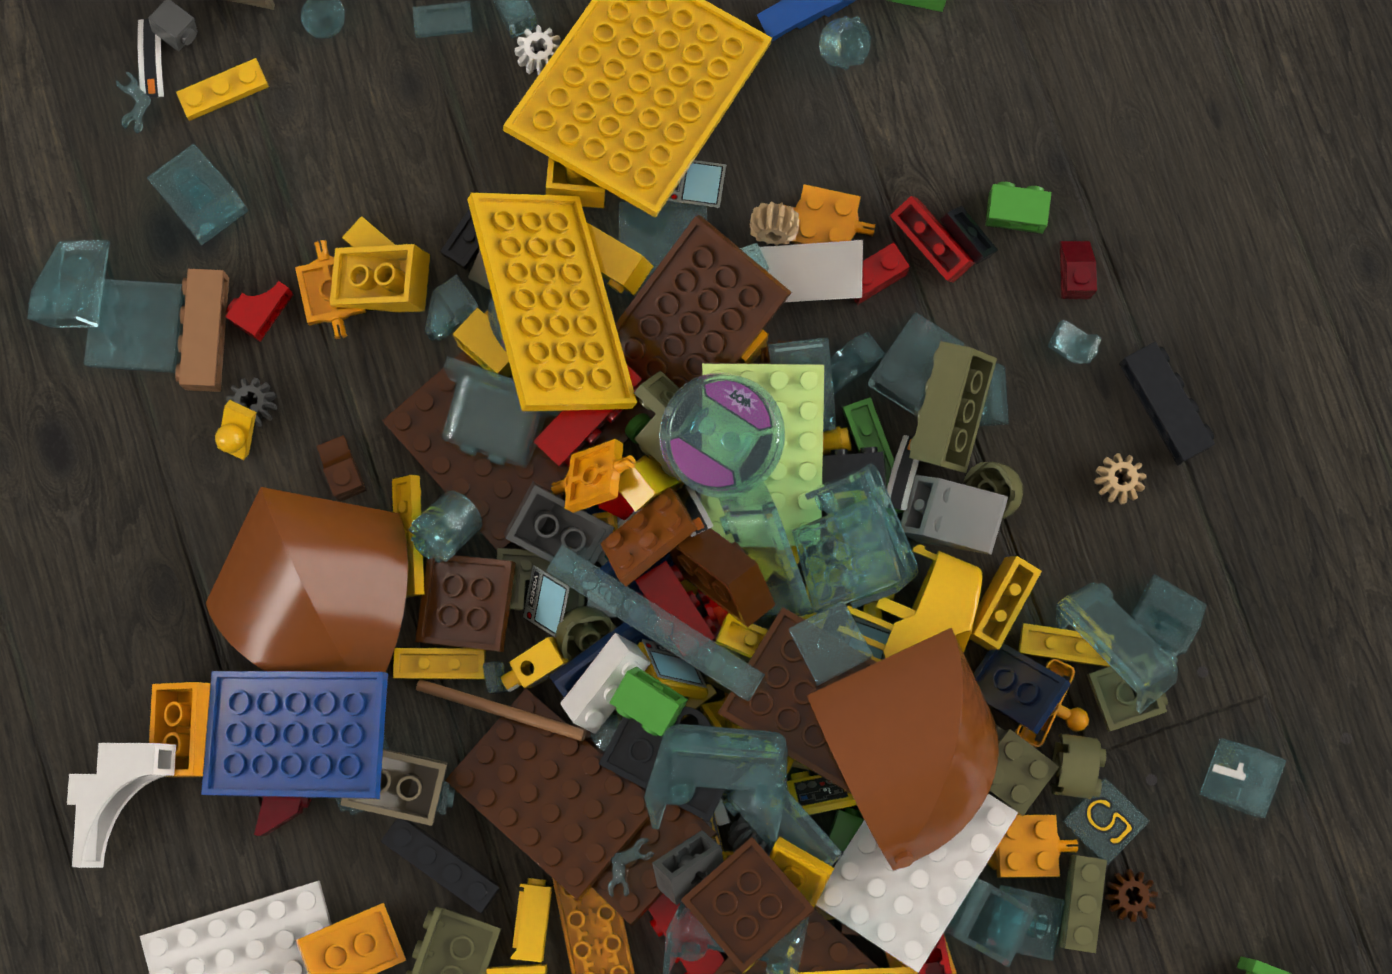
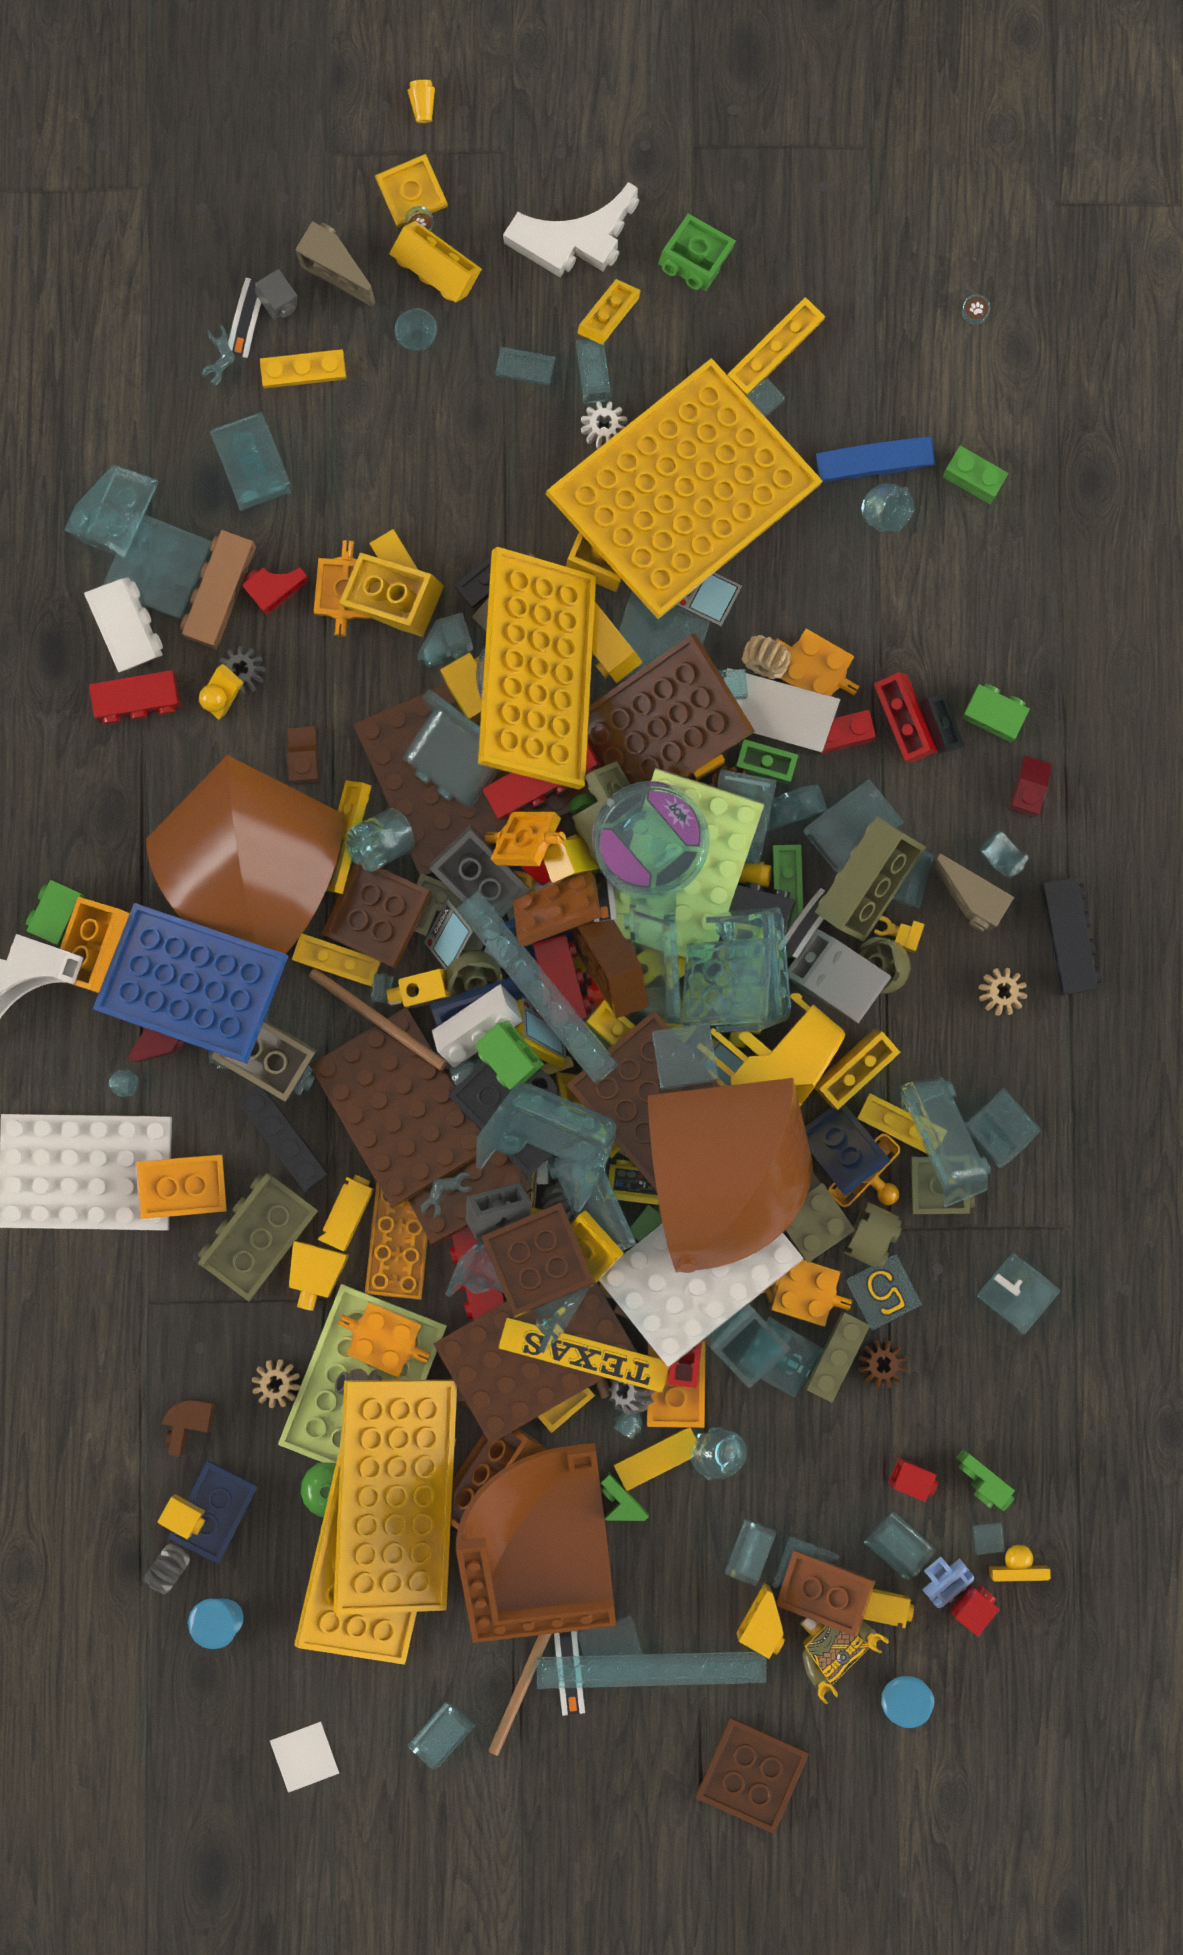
camera: 25 degrees right, 5 degrees up
none -> bright green brick [26,880,86,946]
none -> white slope [84,577,163,672]
none -> red brick [89,670,182,725]
none -> clear light blue plate [109,1069,138,1098]
none -> bright green brick [736,739,798,786]
none -> yellow piece [874,916,924,953]
none -> dark tan slope [931,853,1014,932]

